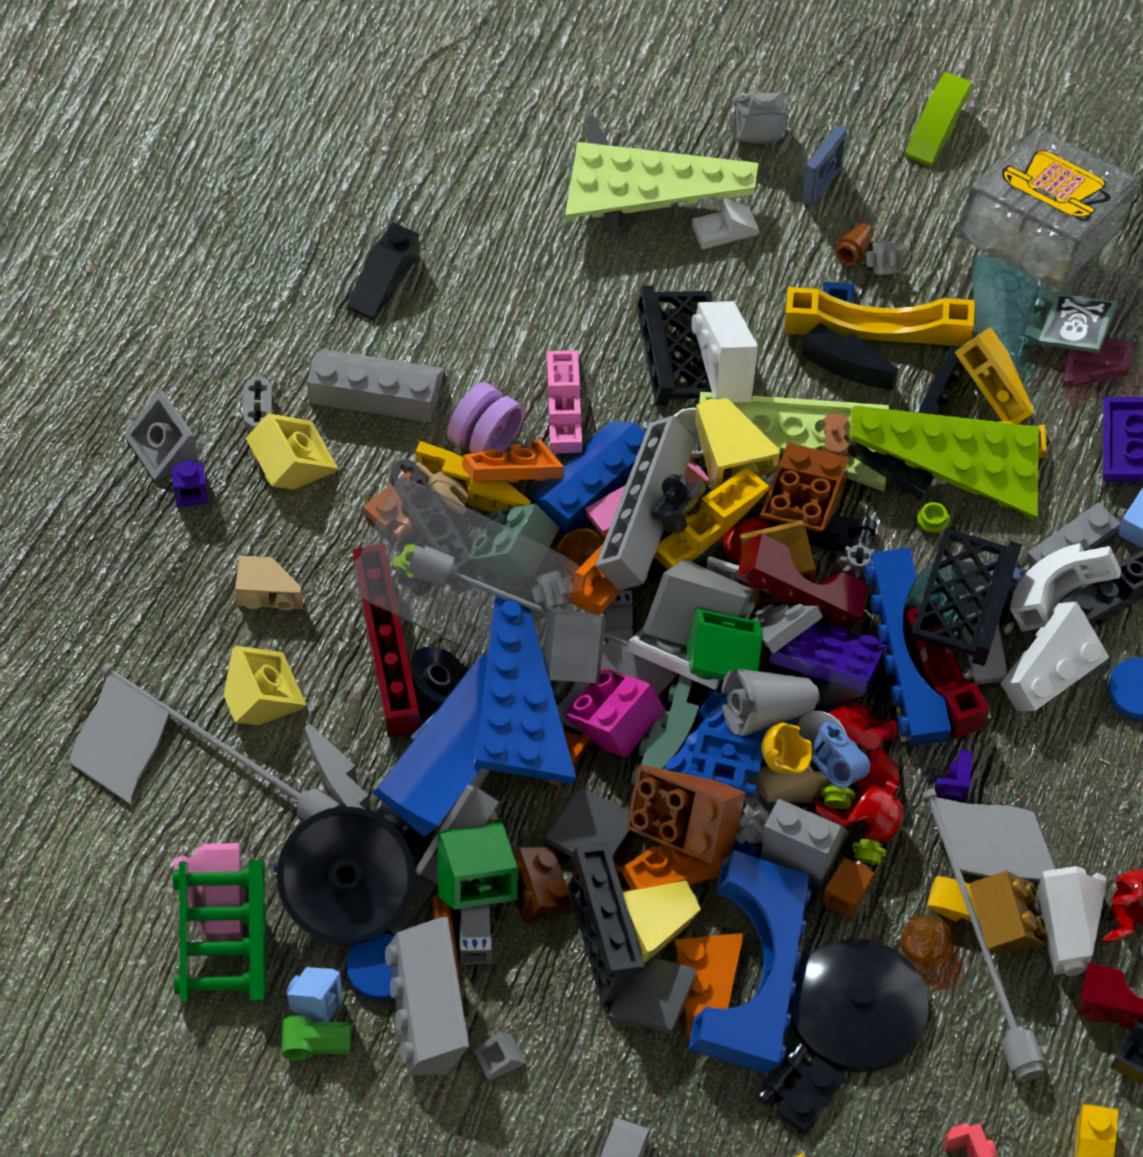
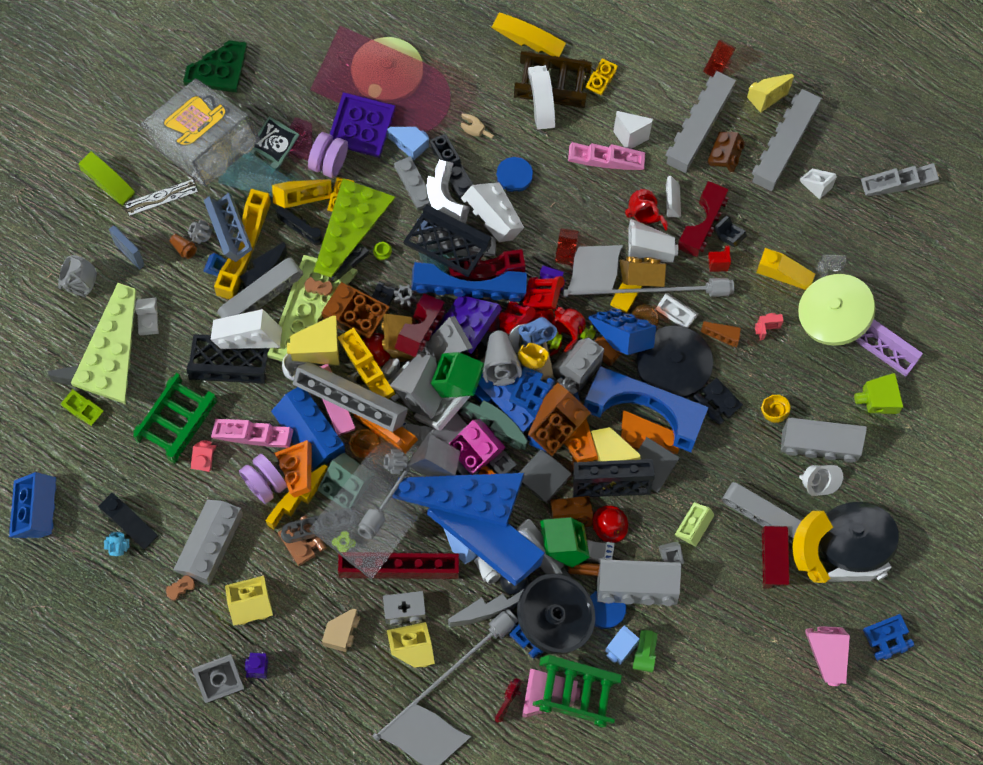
camera: 80 degrees left, 10 degrees up
light grey beam [243,376,273,433] -> none
black dish [409,646,467,704] -> none
tan hand [416,462,468,516] -> none
black hips [651,474,706,533] -> none
none -> blue slope [9,472,56,538]
none -> lime slope [60,389,104,426]
none -> medium azure gear [104,532,129,556]
none -> sticker [125,179,198,216]
none -> green fence [133,372,217,464]
none -> nougat piece [166,575,195,601]
none -> coral bracket [190,440,216,472]
none -> sand blue fence [204,193,253,262]
none -> light grey beam [217,258,303,318]
none -> lavender wheel [308,132,348,179]
none -> light grey brick [383,591,426,626]
none -> dark grey plate [489,451,517,474]
none -> dark red piece [494,678,522,723]
none -> red plate [522,276,565,309]
none -> clear red slope [555,228,579,266]
none -> blue slope [589,308,656,355]
none -> red hat [593,505,629,543]
none -> white slope [656,293,698,328]
none -> yellowish green slope [675,502,714,546]
none -> dark orange slope [701,321,741,348]
none -> red panel [708,246,731,272]

